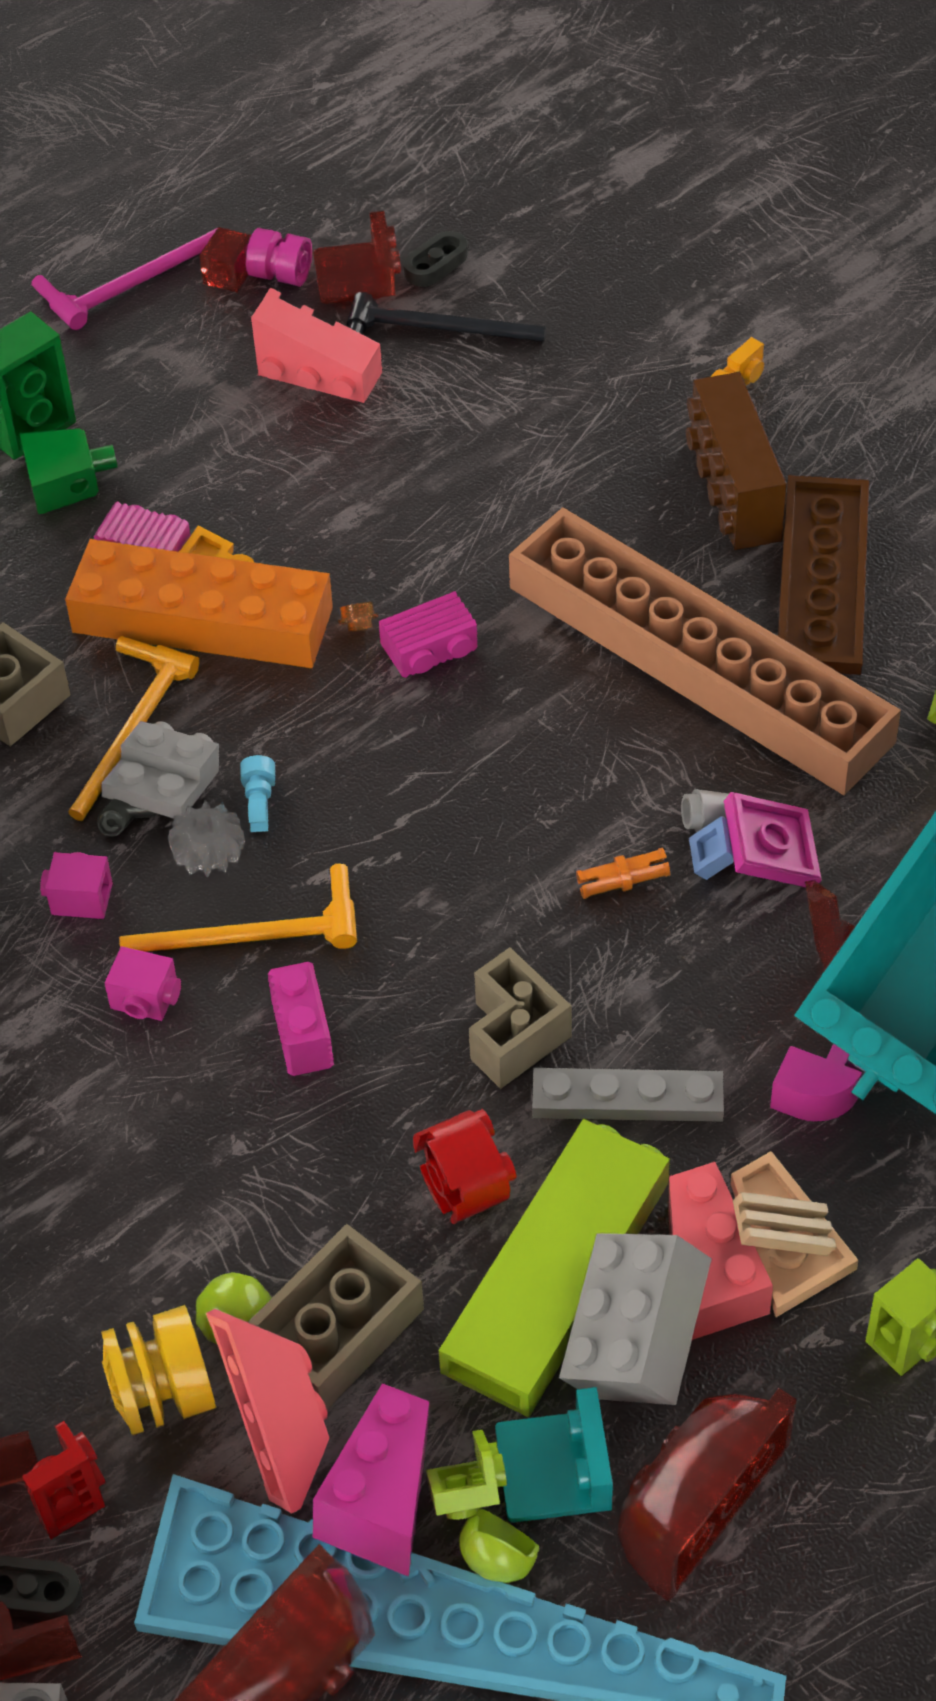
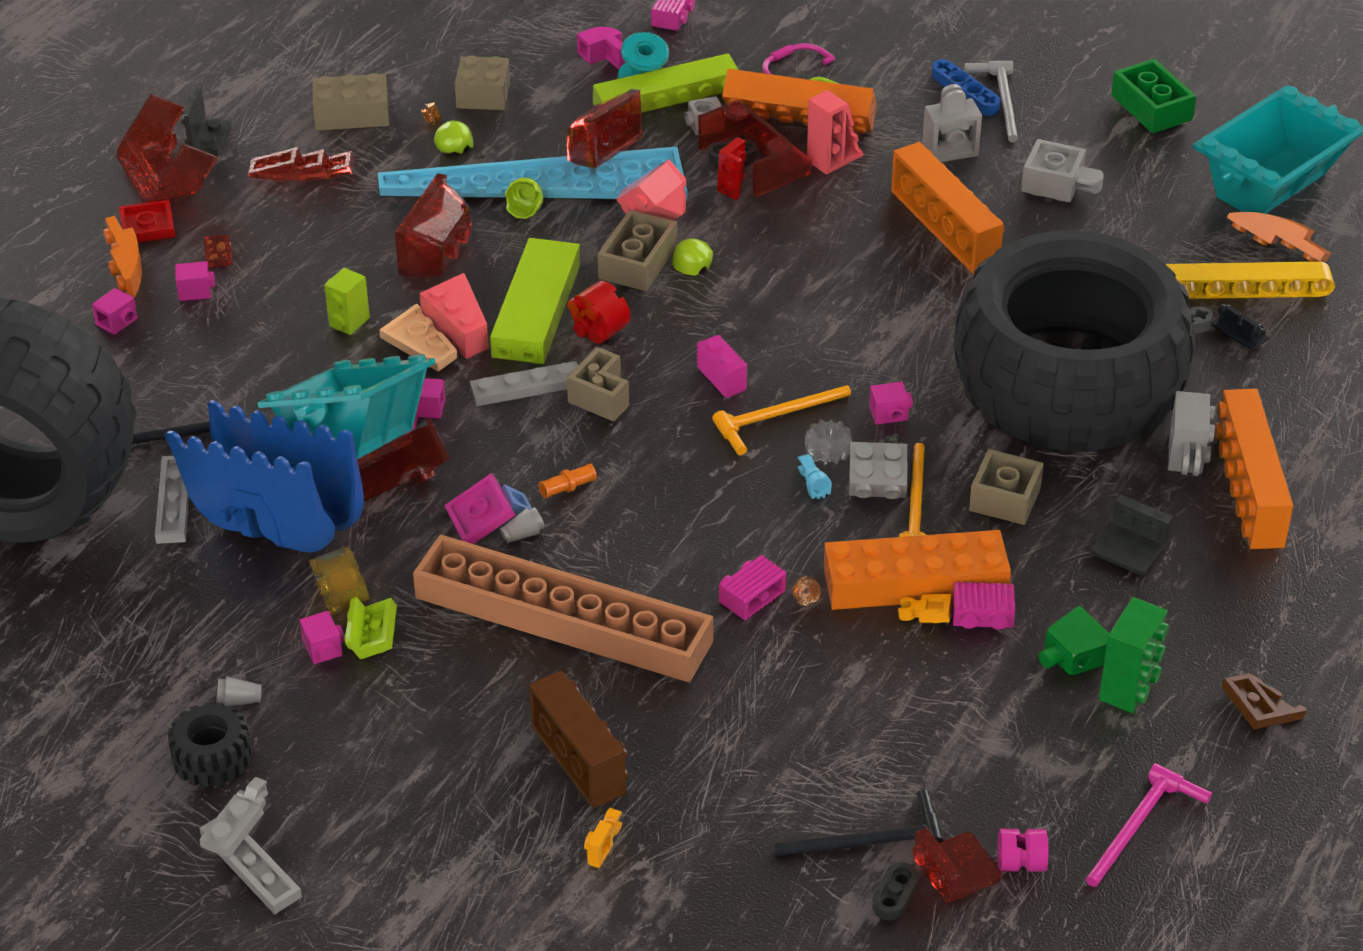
camera: 160 degrees right, 10 degrees down
yellow wheel [101,1305,216,1436] -> none
dark pink brick [105,946,181,1021] -> none
clear red brick [199,227,251,292] -> none
coral wedge [251,287,382,403] -> none
dark pink wedge [313,1383,429,1577] -> none
lime bracket [426,1430,507,1520] -> none
teal bracket [495,1387,613,1523] -> none
light grey brick [559,1233,712,1405] -> none
tan tile [733,1192,836,1256] -> none
reddish brown plate [778,475,869,675] -> none

